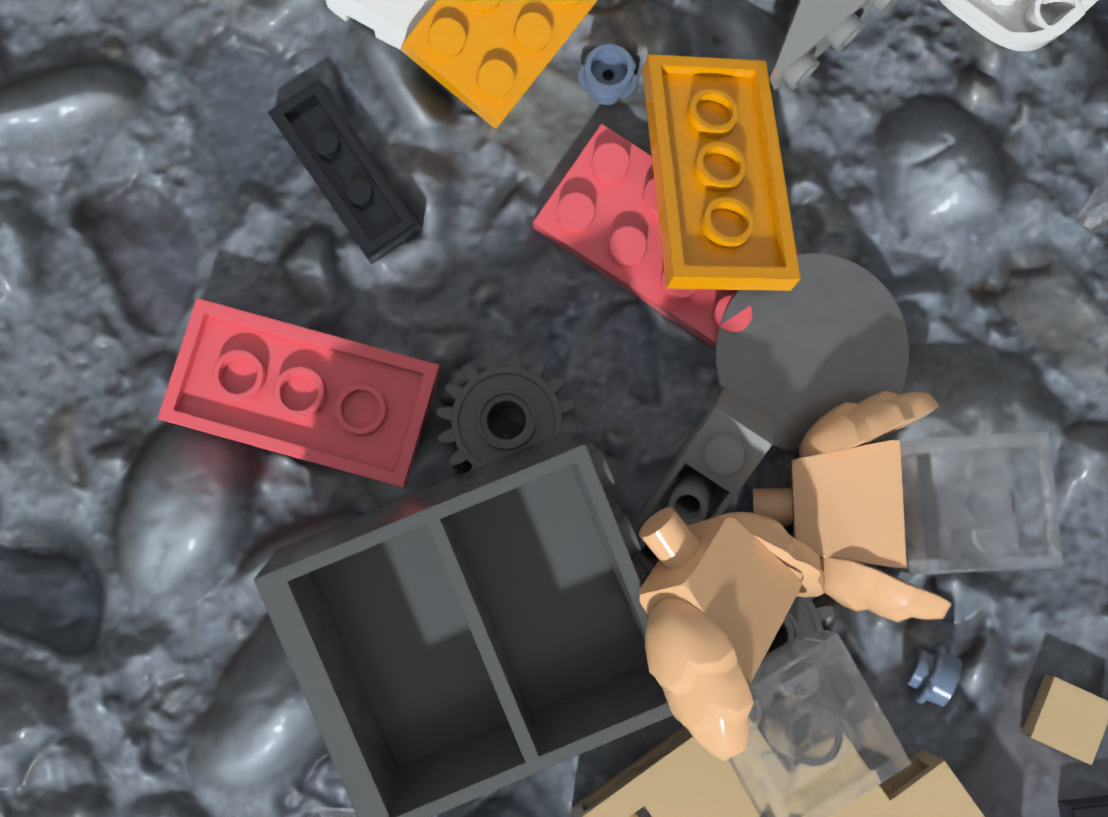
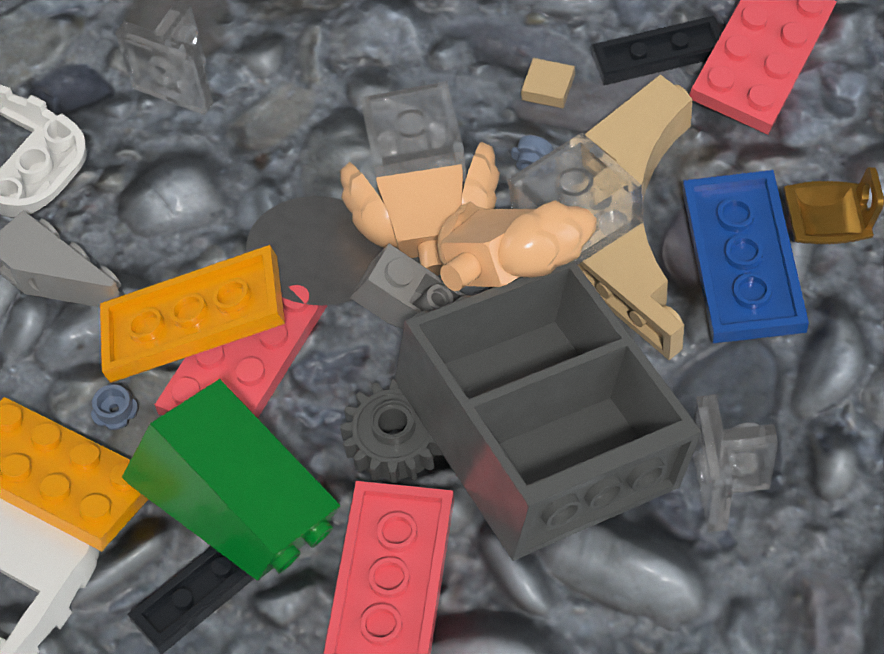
camera: 90 degrees left, 25 degrees down
none -> green slope [122,379,341,581]

